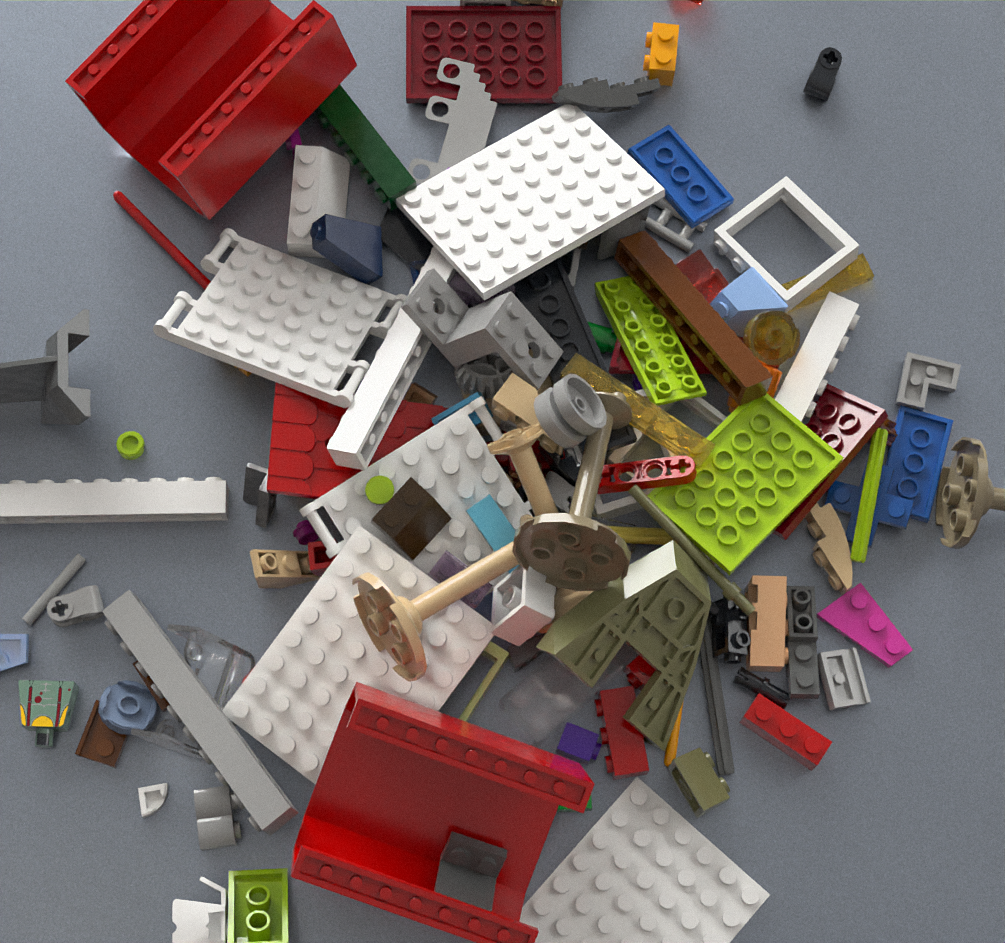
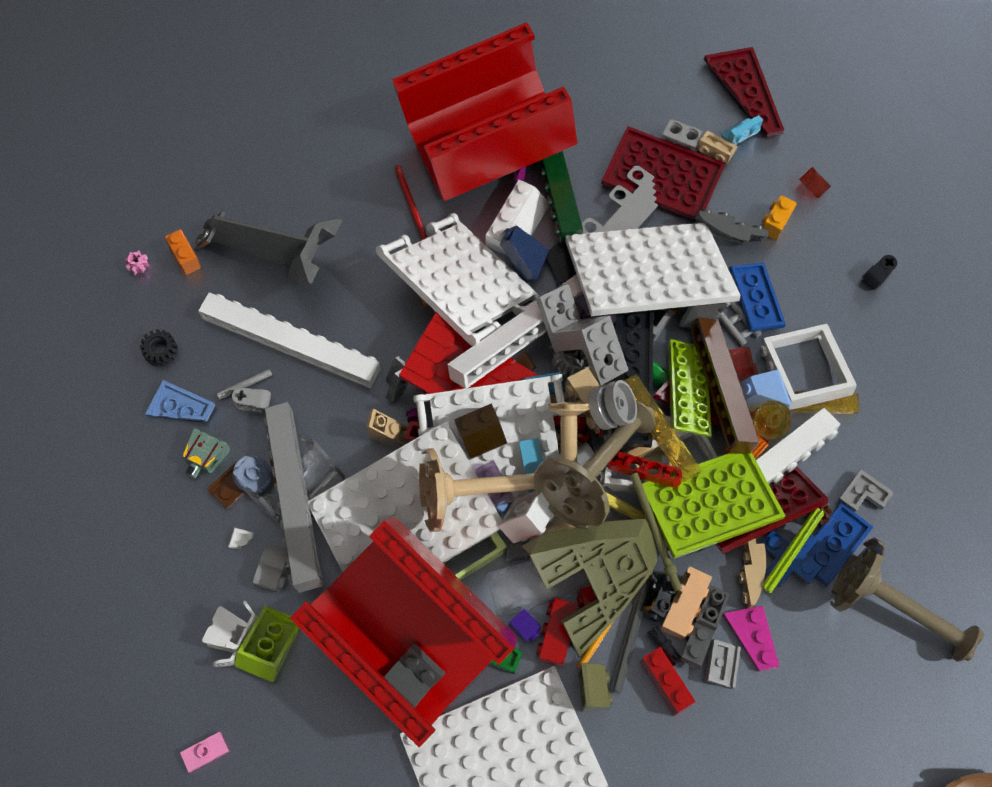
camera: 25 degrees right, 5 degrees down
lime tile [116,431,145,460] -> none
lime tile [365,475,394,505] -> none

